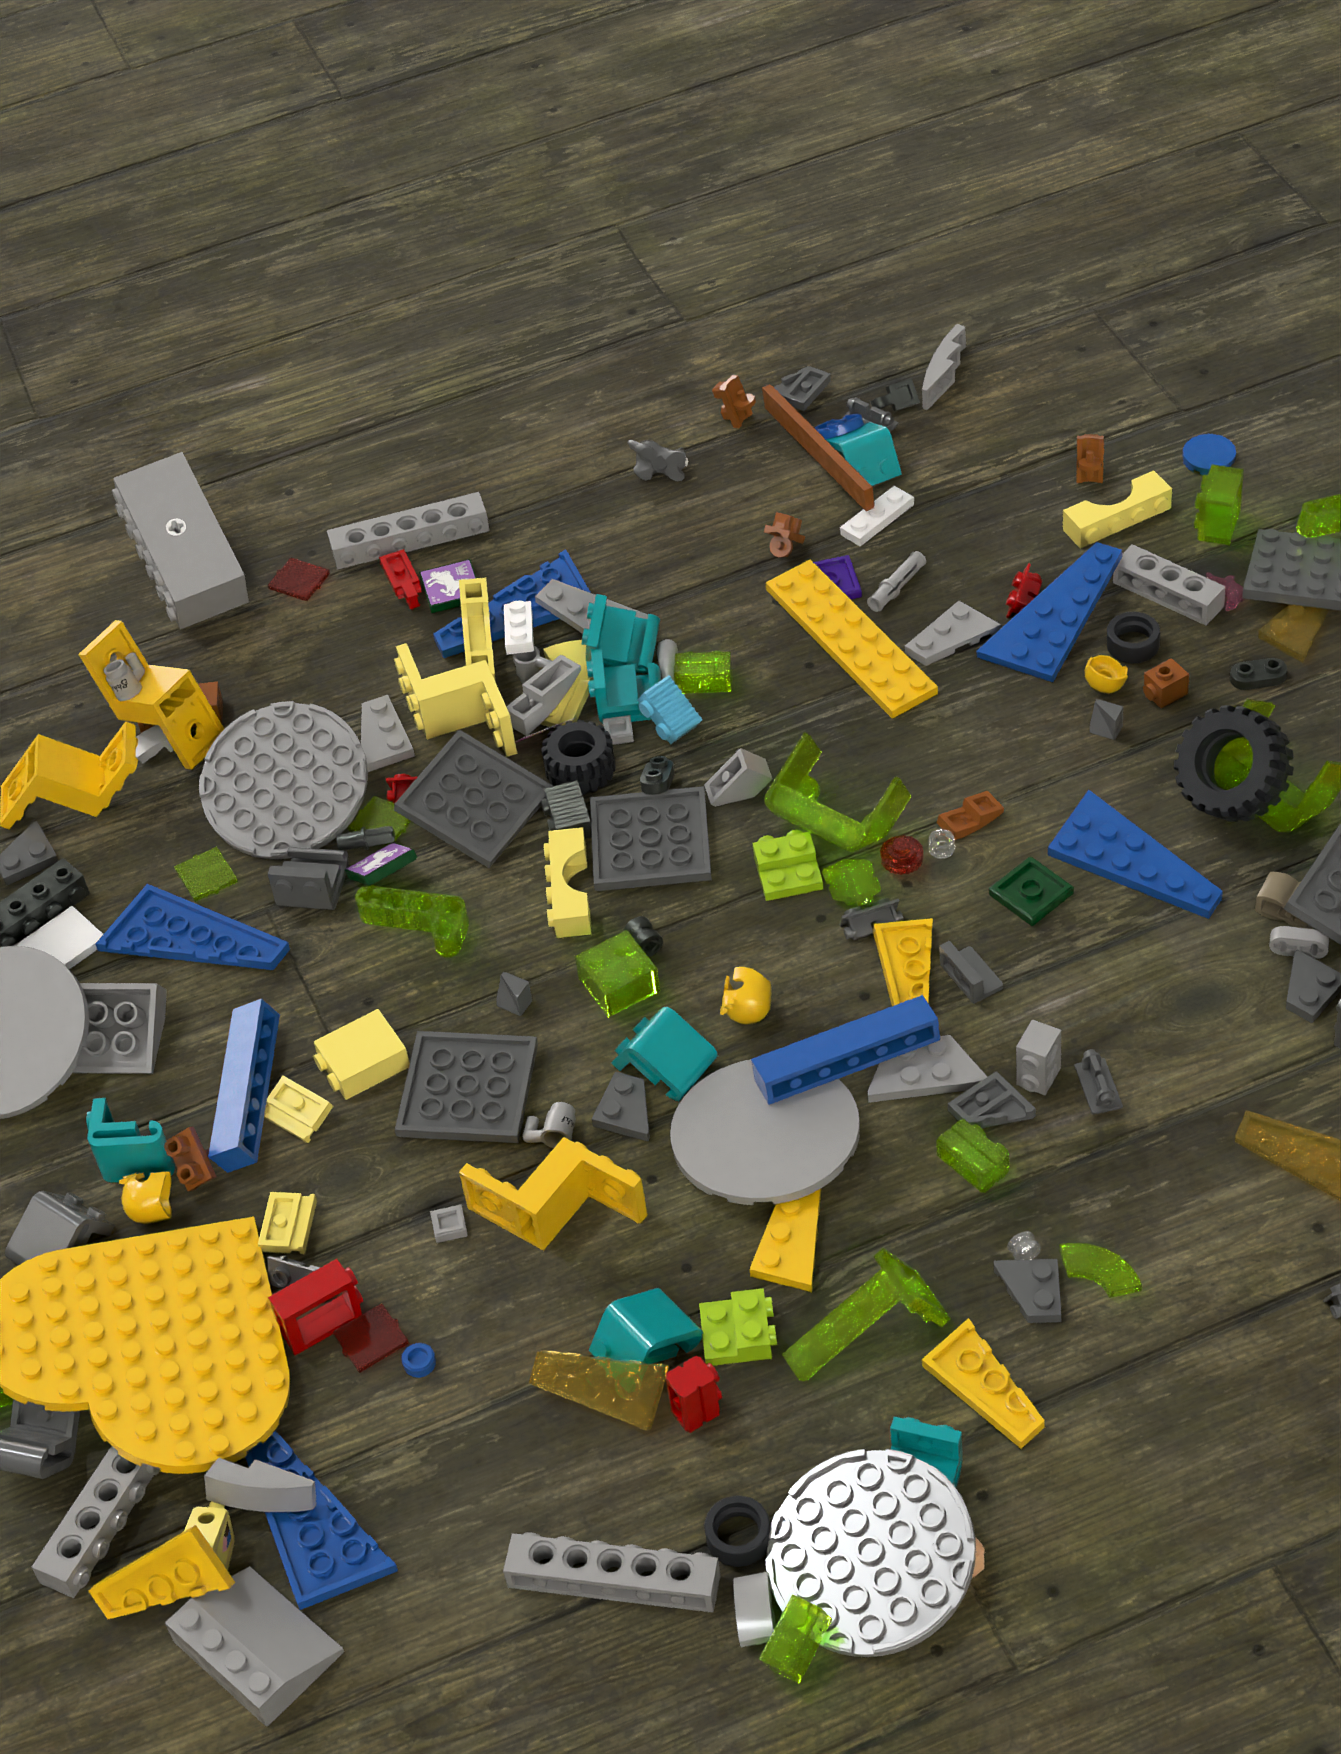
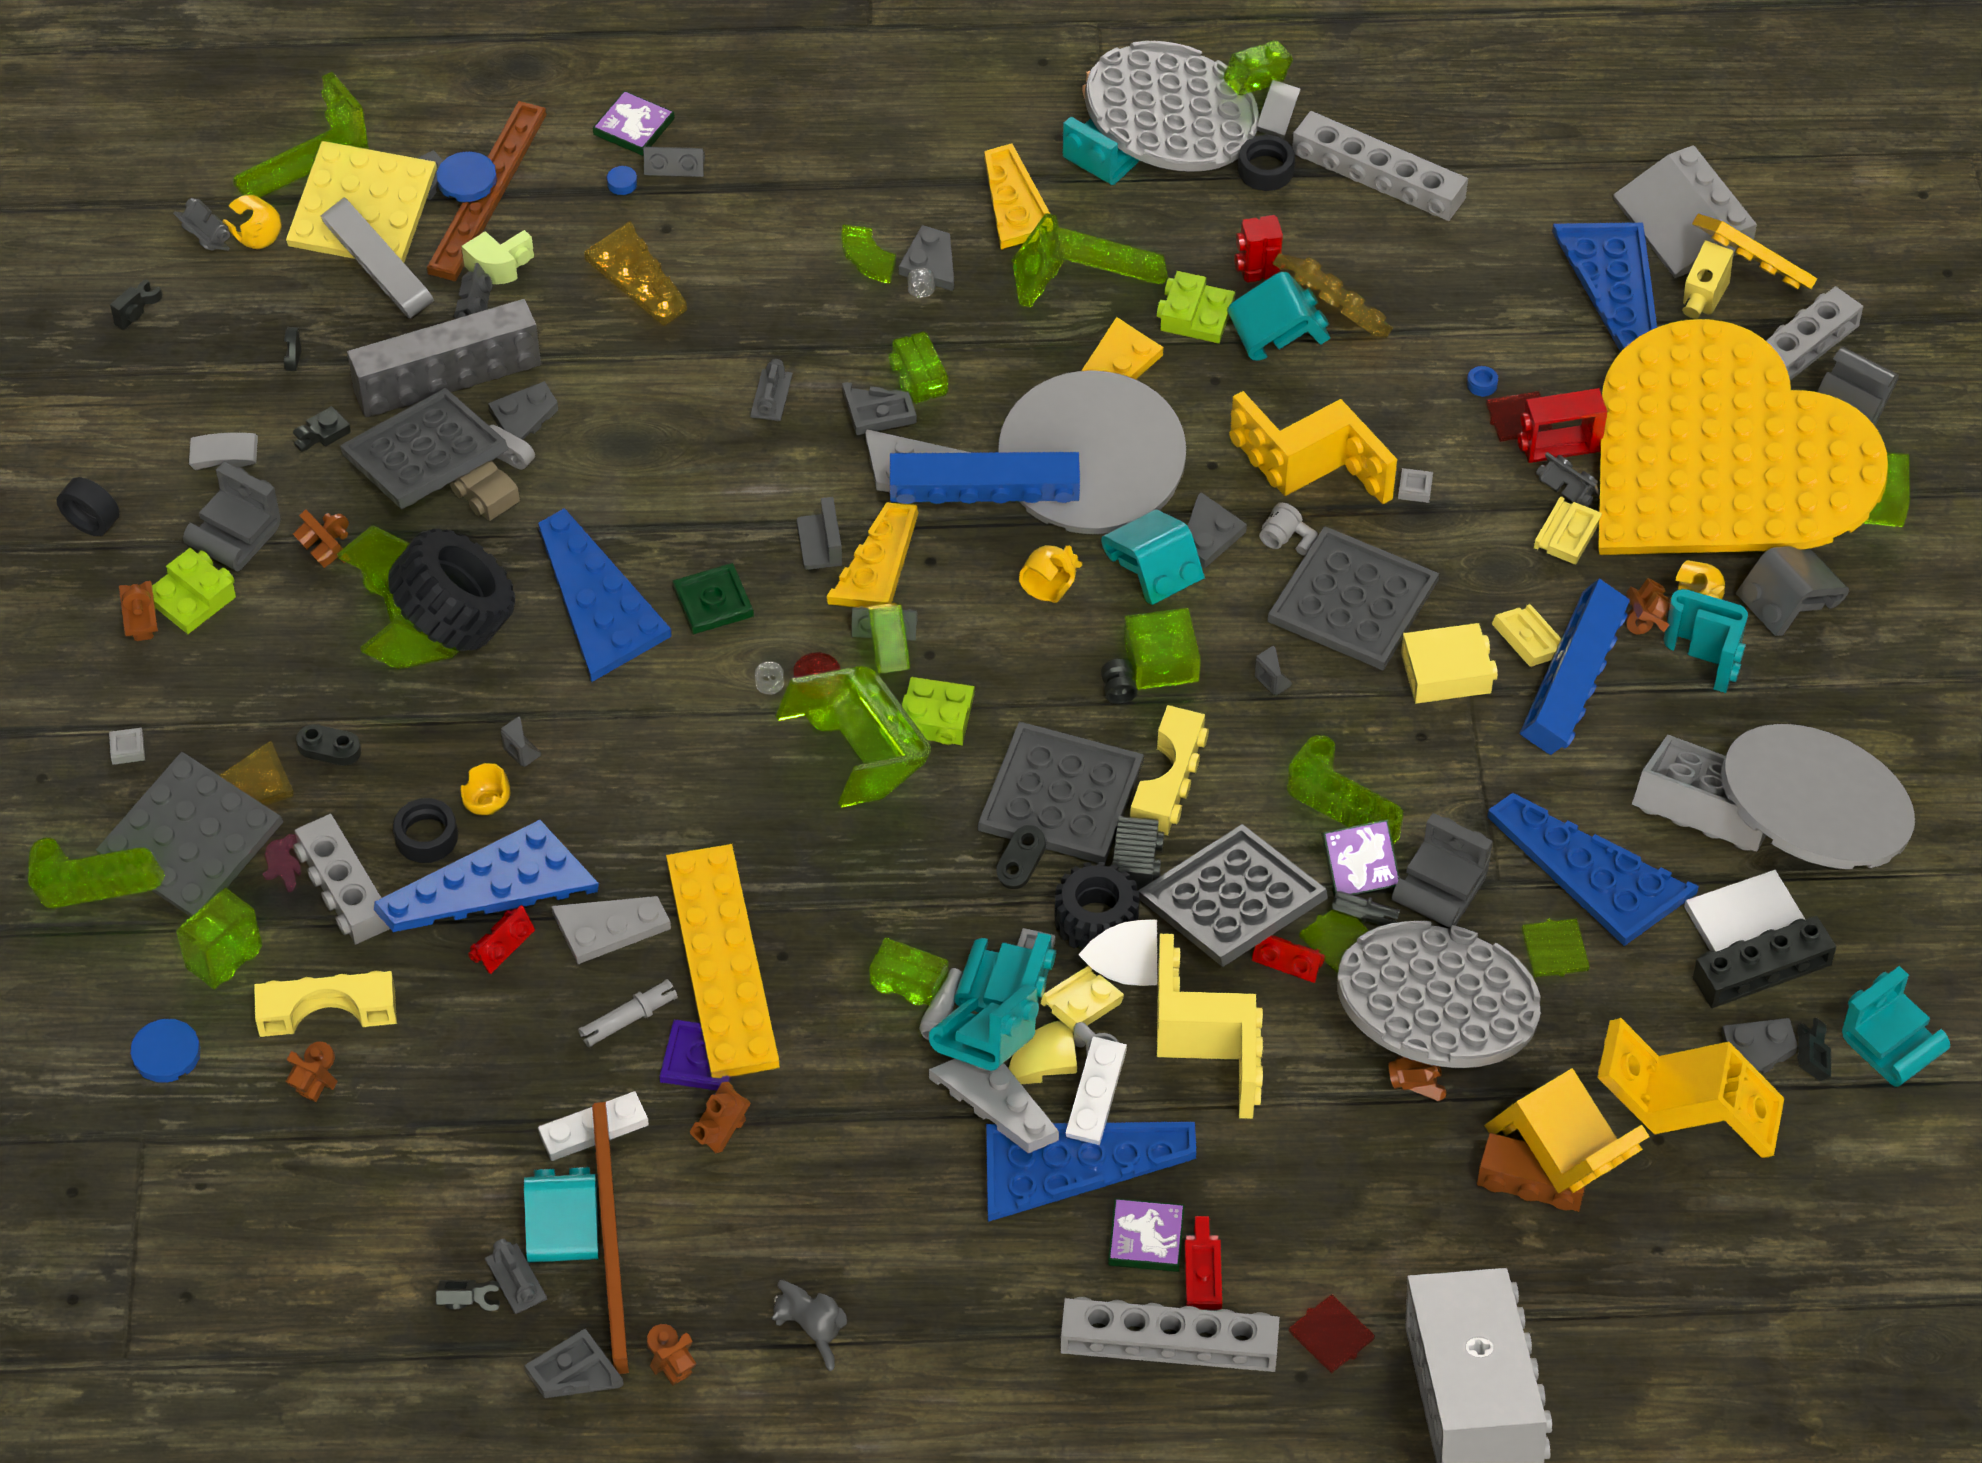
camera: 165 degrees left, 5 degrees up
light grey piece [104,652,145,701] -> none
light grey slope [204,1458,317,1512] -> none
light grey wing [361,695,415,772] -> none
light yellow arch [459,578,495,680] -> none
light grey slope [506,655,581,736] -> none
medium azure brick [637,675,702,745] -> none
light grey slope [704,748,772,806] -> none
blue tile [815,414,864,439] -> none
light grey slope [922,324,966,410] -> none
dark orange slope [937,791,1004,841] -> none
light grey brick [1016,1020,1061,1095] -> none
dark orange brick [1143,658,1189,708] -> none

